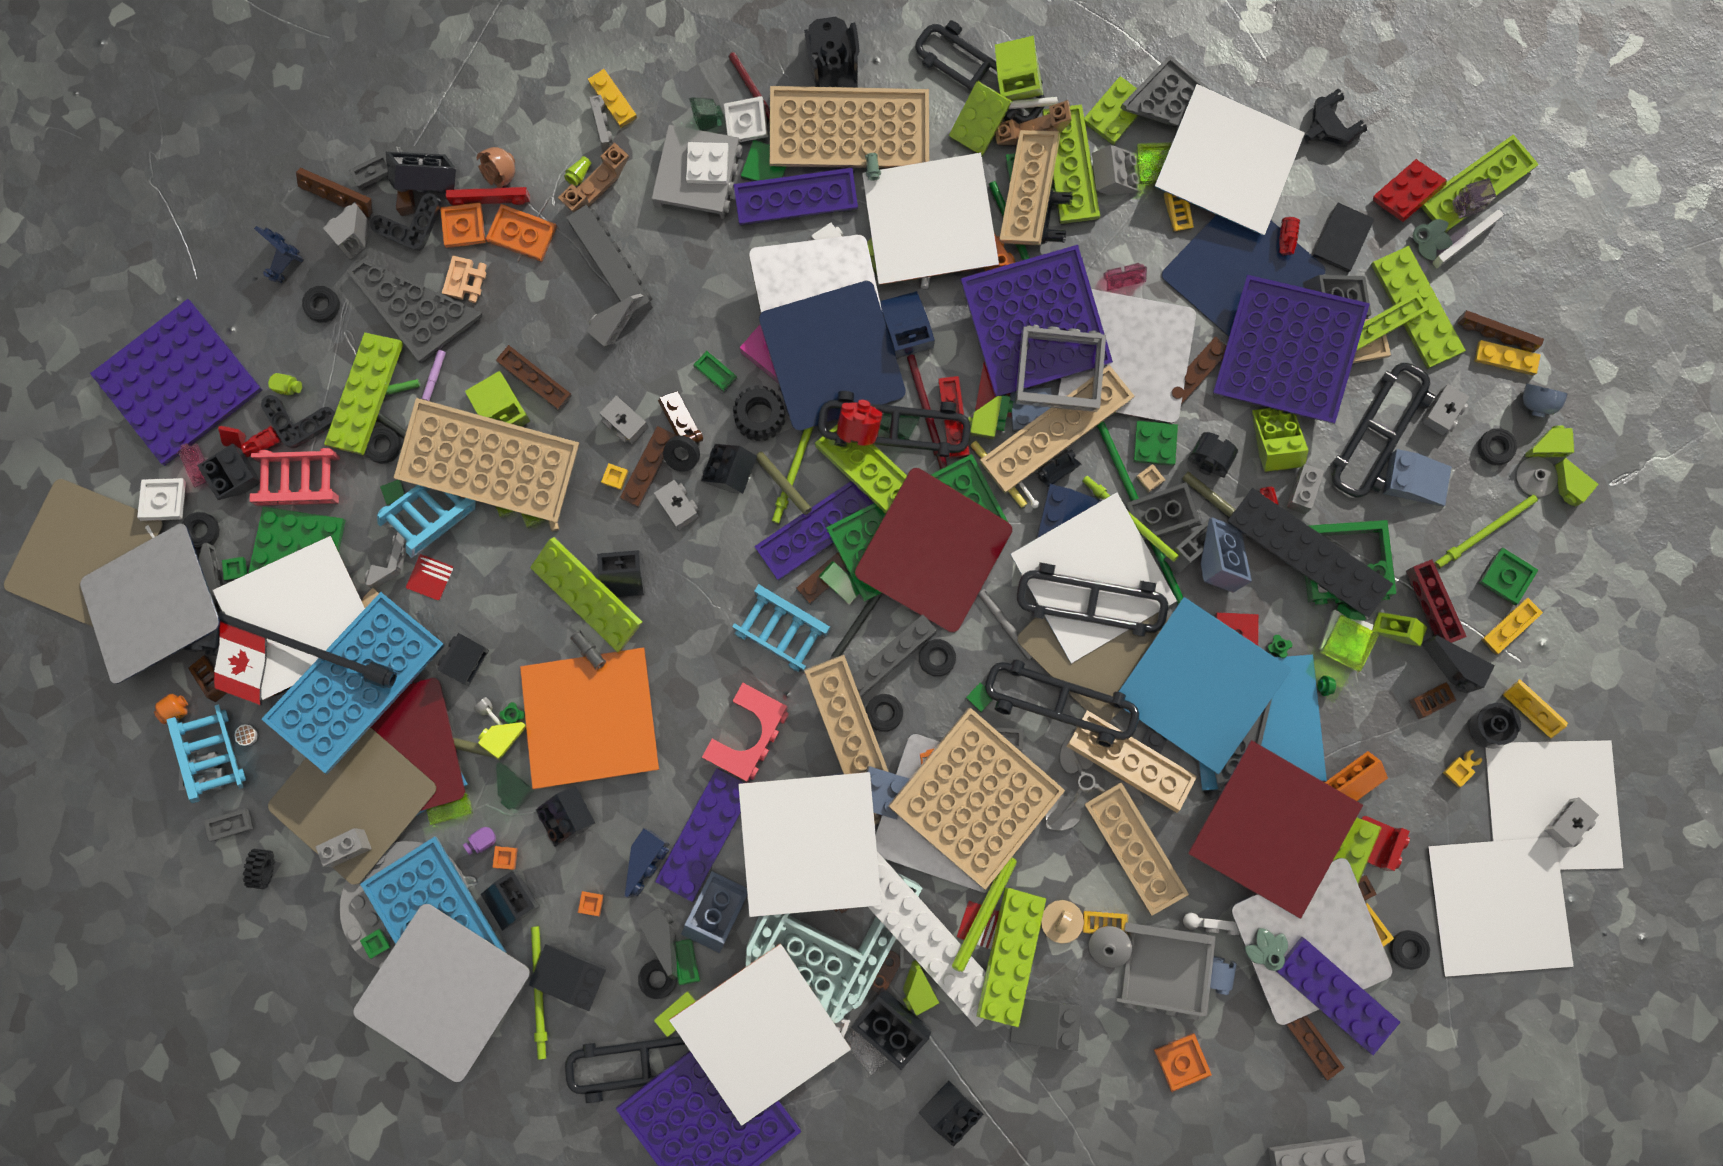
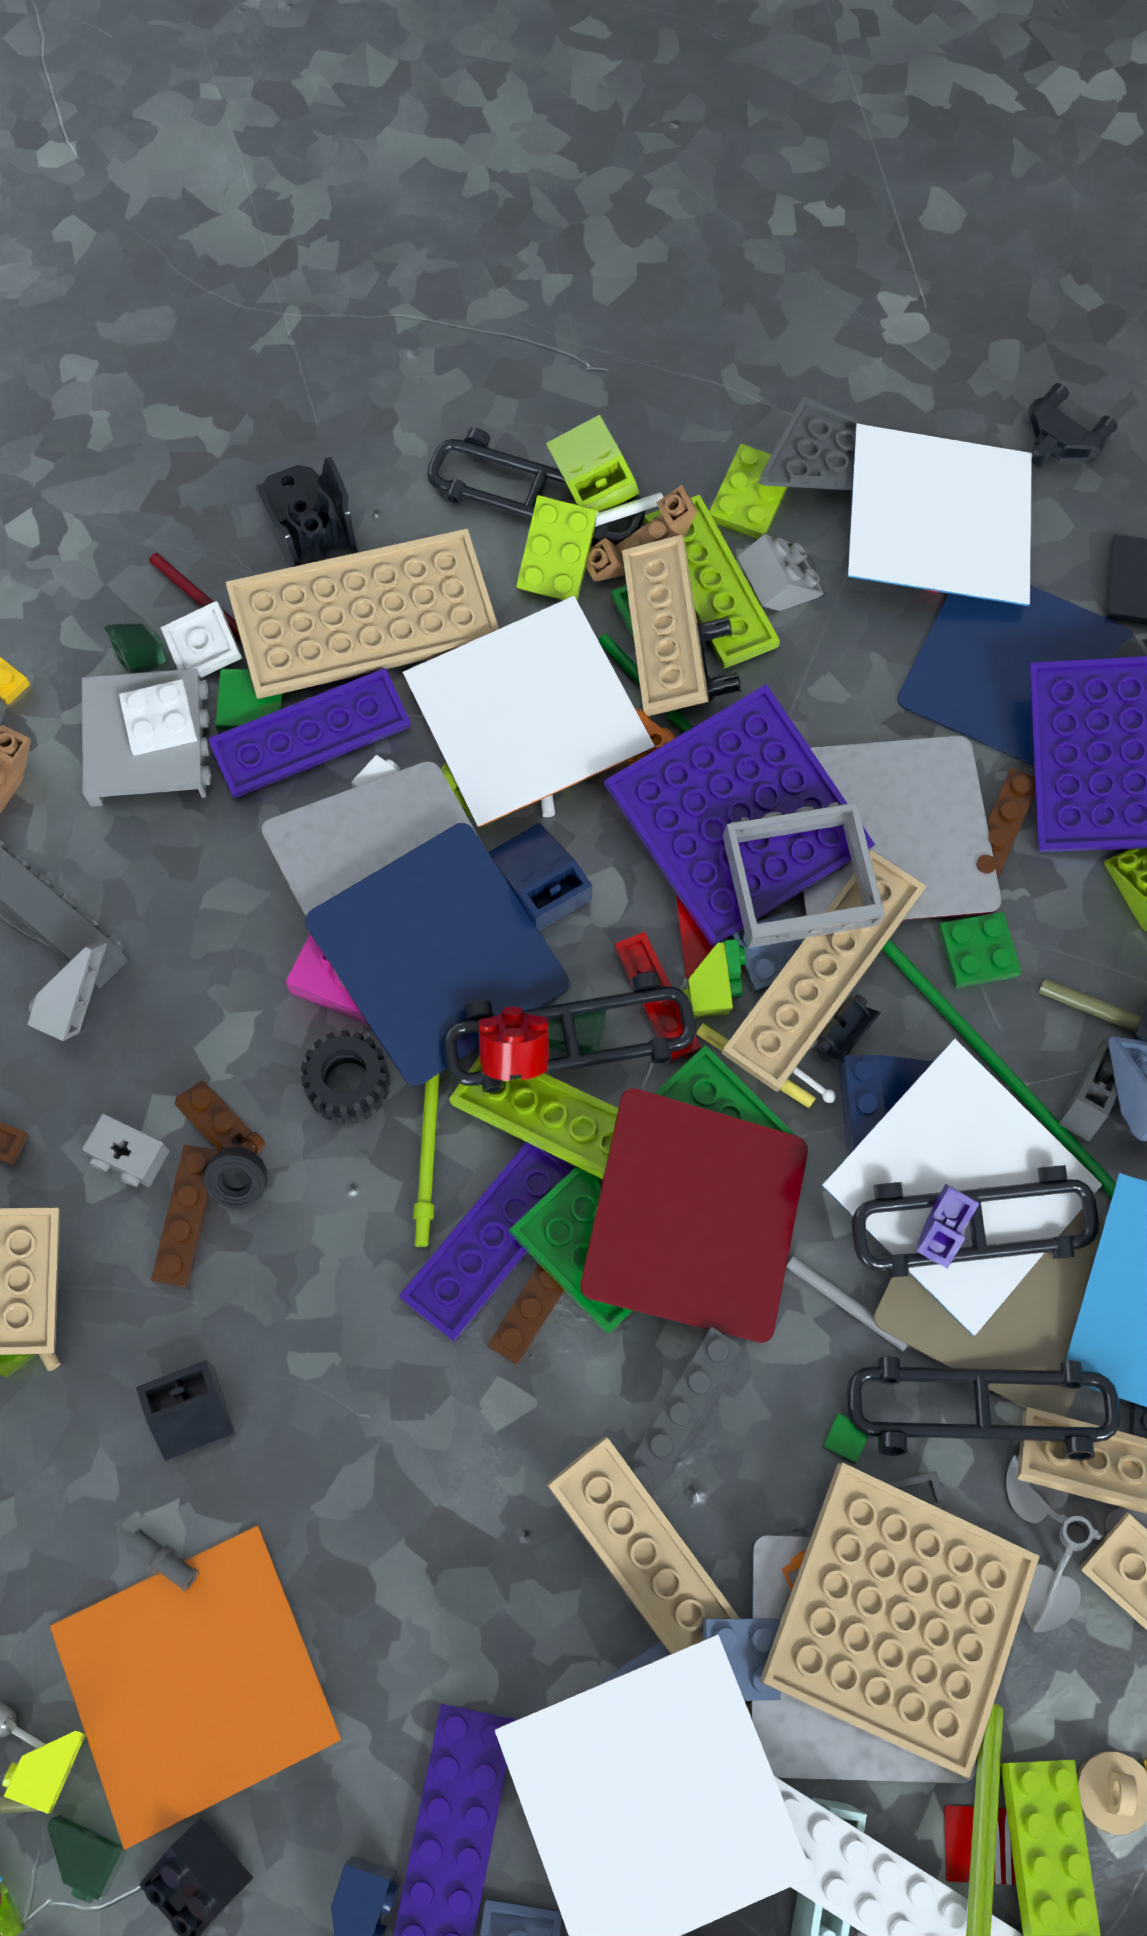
camera: 20 degrees left, 10 degrees down
green plate [499,702,525,724] -> none
lime plate [530,537,643,652] -> none
yellow plate [601,463,629,490] -> none
light grey brick [654,480,699,531] -> none
green tile [693,350,737,393] -> none
black slope [701,444,757,494] -> none
coral arch [702,683,789,782] -> none
medium azure fence [732,584,830,672] -> none
olive piece [756,451,812,515] -> none
tile [819,561,859,604] -> none
pearl dark grey bar [831,593,883,658] -> none
sand green pin [865,153,881,181] -> none
black tyre [866,694,903,732] -> none
dark red bar [907,355,948,470] -> none
black tyre [919,639,956,676] -> none
lime bar [1082,476,1179,562] -> none
clear pink hinge [1104,262,1147,291] -> none
dark grey slope [1127,482,1202,541] -> none
clear neon green plate [1136,142,1173,184] -> none
tan tile [1136,464,1165,493] -> none
yellow slope [1164,192,1194,232] -> none
black brick [1188,432,1238,478] -> none
red hinge [1279,217,1300,255] -> none
none -> slope [915,1183,980,1269]

